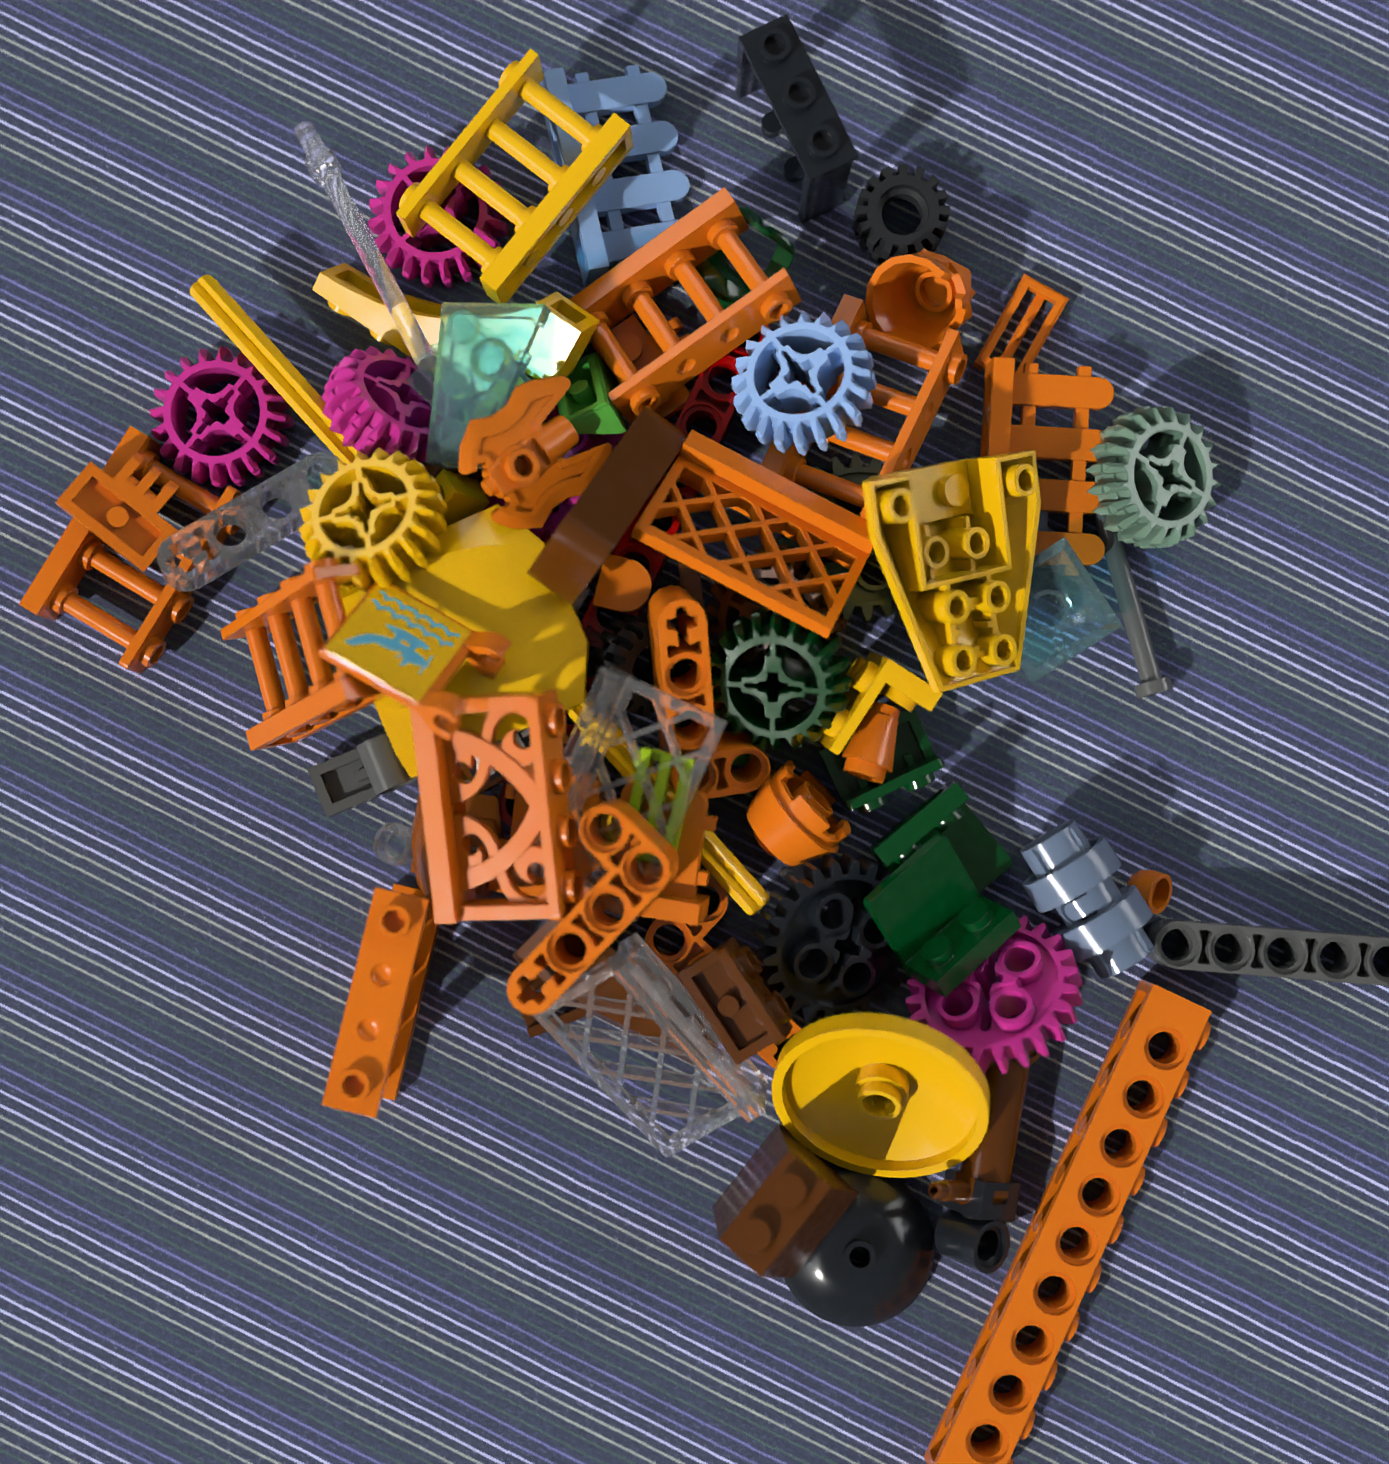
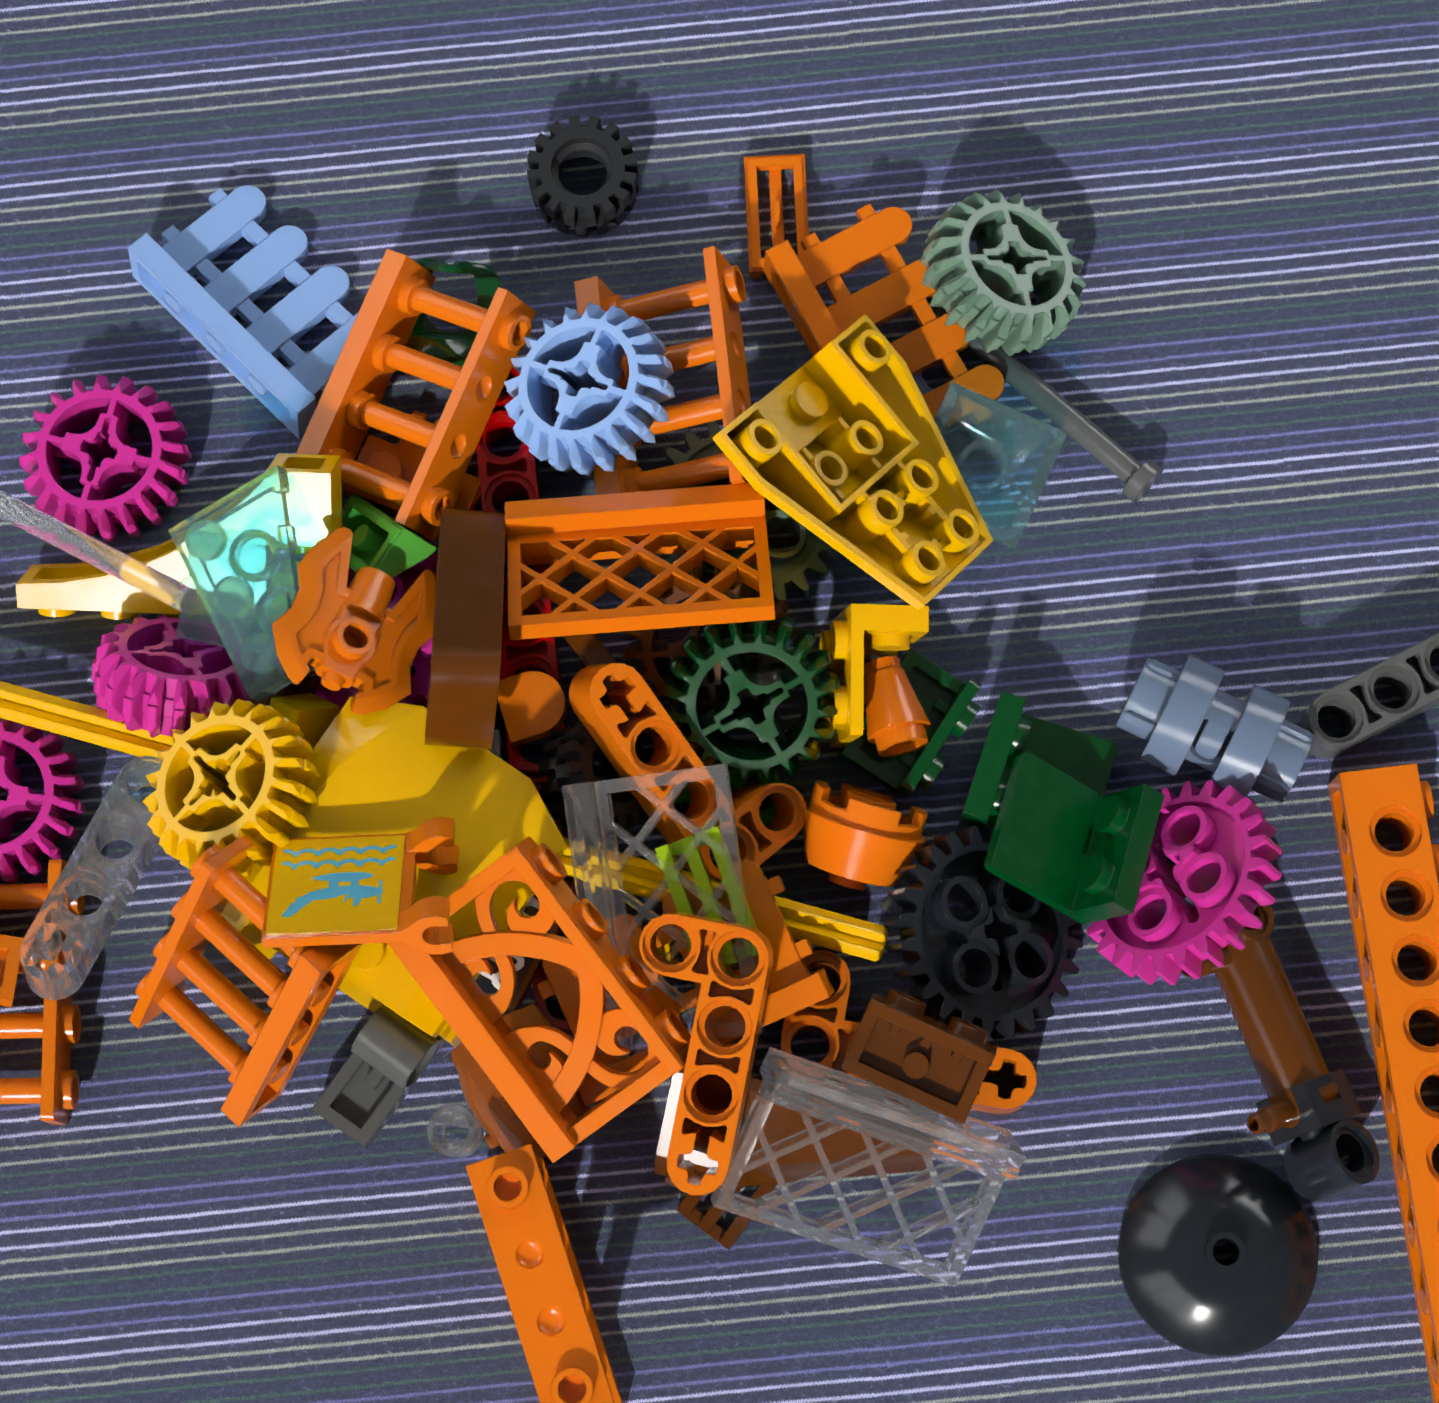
camera: 25 degrees left, 10 degrees down
yellow fence [396,48,633,307] -> none
reddish brown slope [713,1124,859,1278] -> none
black window [735,14,859,224] -> none
yellow dish [771,1013,990,1178] -> none
orange helmet [865,248,976,351] -> none
orange hinge [1127,870,1173,914] -> none

